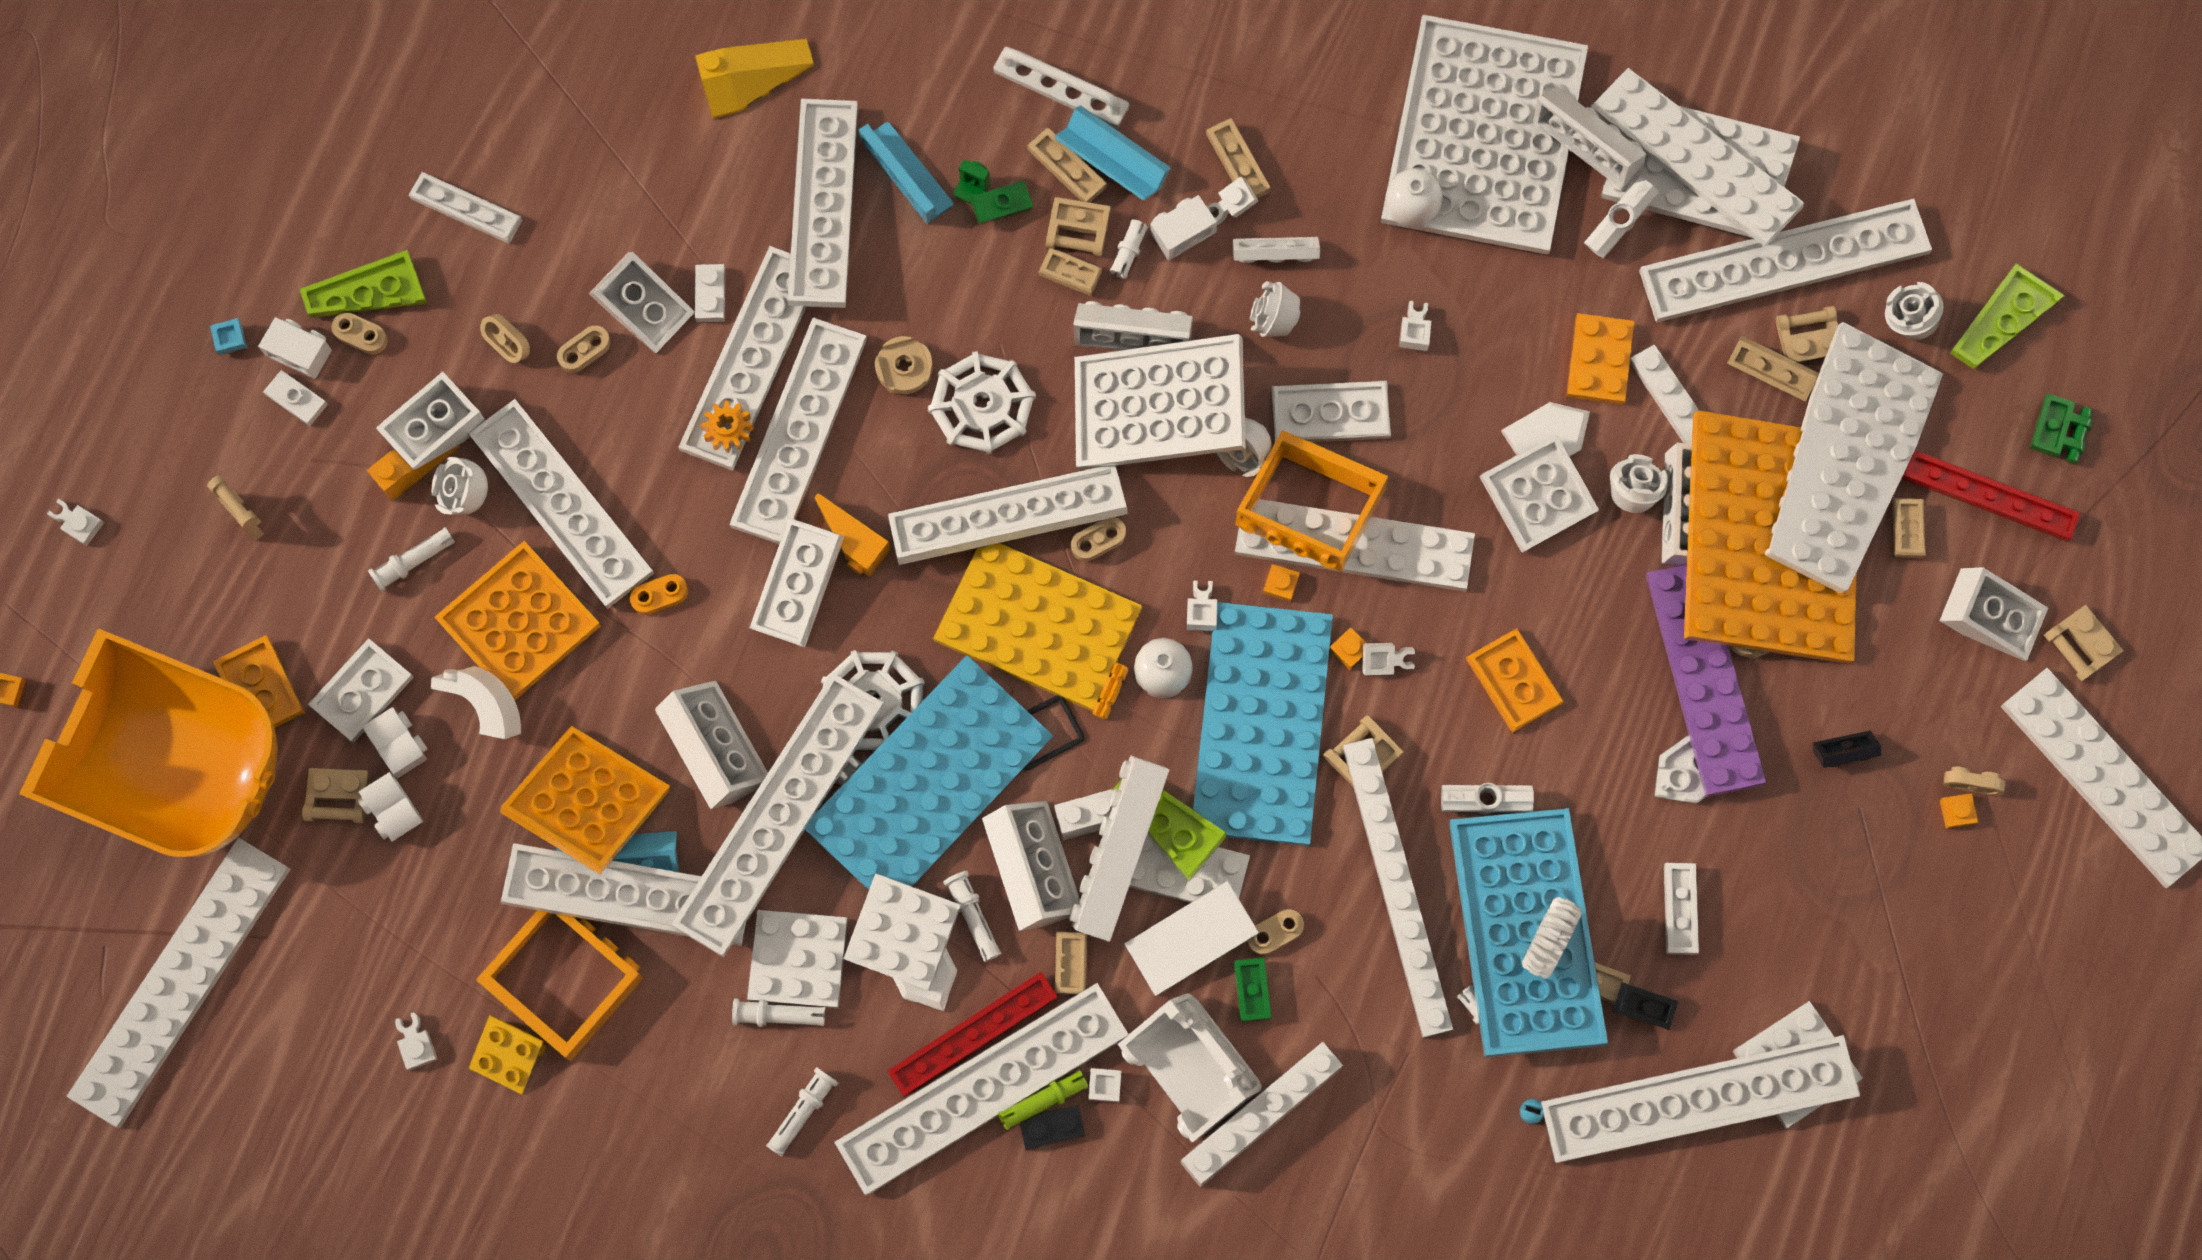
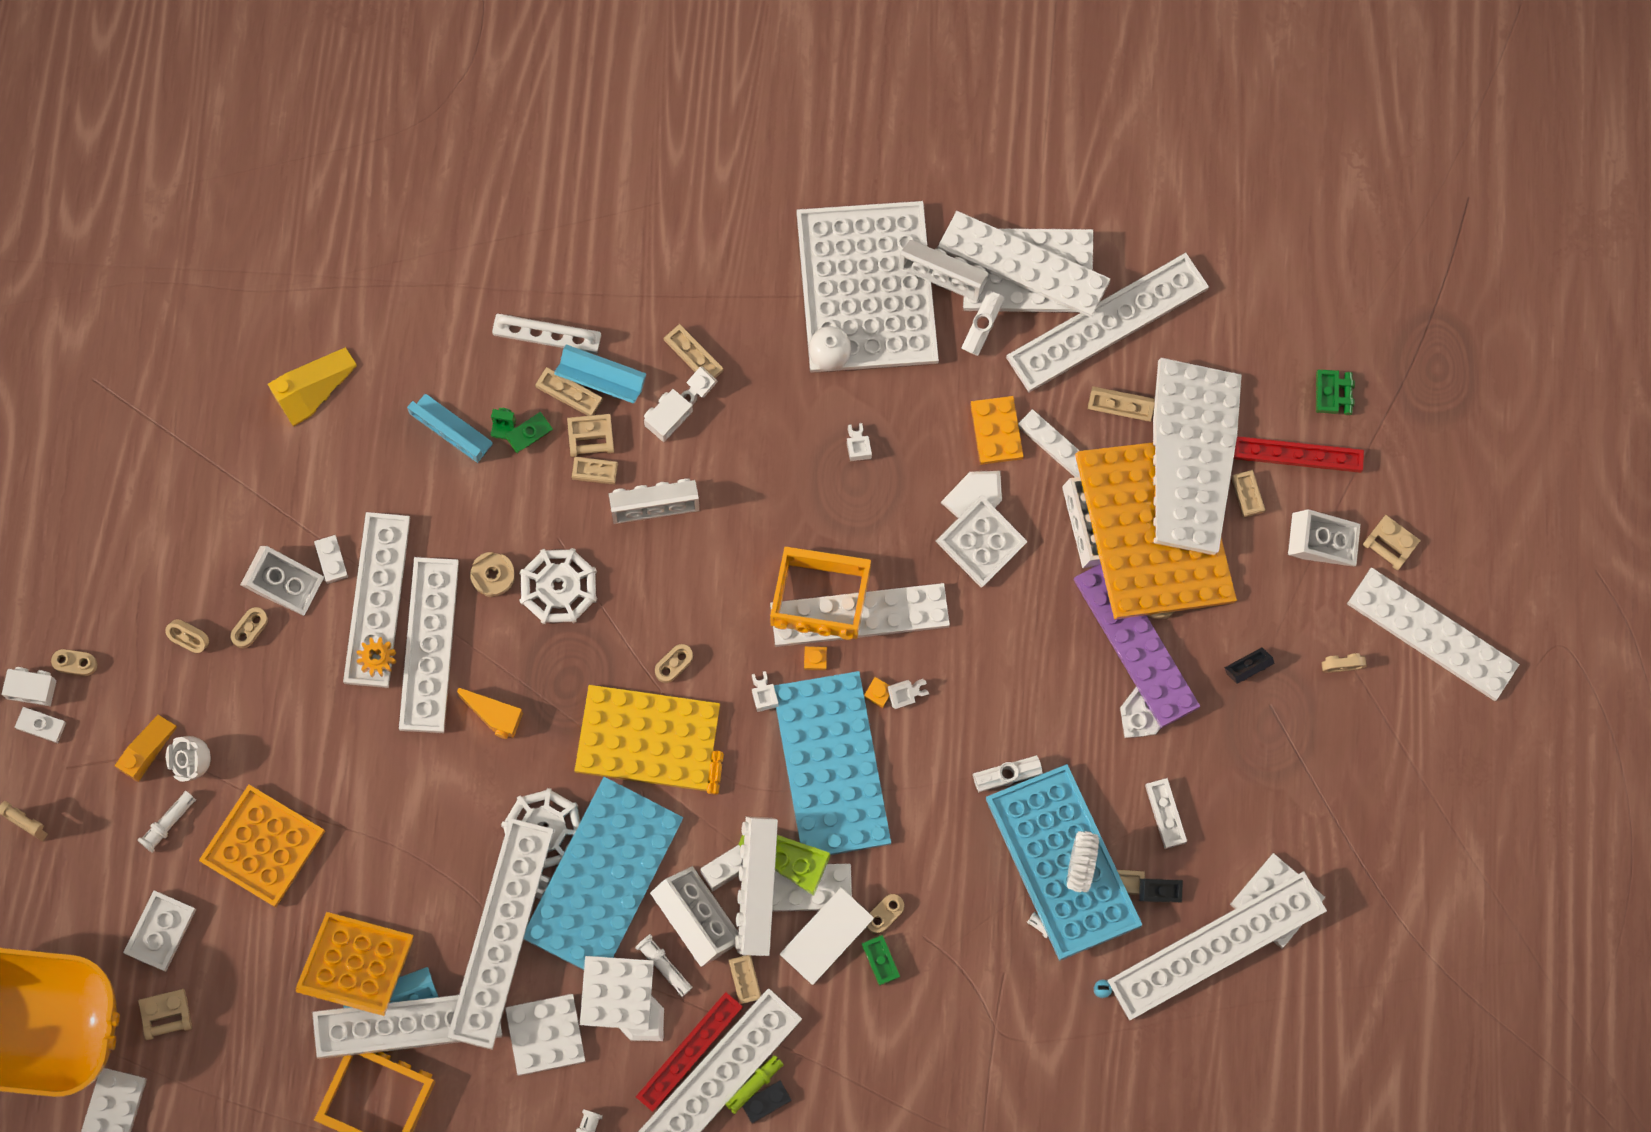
camera: 25 degrees left, 0 degrees up
light orange plate [213,635,305,728] -> none
lime wing [299,250,427,318] -> none
white brick [358,772,424,841] -> none
white brick [362,707,428,779] -> none
white slope [376,372,485,470] -> none
white tile [408,172,523,244] -> none
white arch [431,666,521,739] -> none
white plate [468,399,654,609] -> none
light orange plate [630,574,688,615] -> none
white slope [655,680,768,809] -> none
white pin [732,998,825,1027] -> none
white tile [750,518,844,647] -> none
white plate [788,99,858,308] -> none
white plate [888,466,1128,565] -> none
black piece [1023,695,1085,771] -> none
white plate [1075,334,1246,470] -> none
white plate [1088,1068,1121,1103] -> none
white pin [1110,220,1148,279] -> none
white windscreen [1118,993,1262,1142] -> none
white cylinder [1134,638,1193,698] -> none
white brick [1181,1042,1343,1187] -> none
white cylinder [1217,418,1273,477] -> none
white plate [1233,237,1320,263] -> none
white cone [1250,281,1300,337] -> none
white tile [1271,381,1391,442] -> none
tan plate [1323,715,1403,788] -> none
white plate [1343,738,1453,1038] -> none
light orange tile [1466,628,1564,733] -> none
white cone [1610,454,1667,513] -> none
tan plate [1776,306,1838,365] -> none
white cone [1885,282,1943,340] -> none
light orange plate [1940,793,1978,829] -> none
lime wing [1950,264,2064,369] -> none

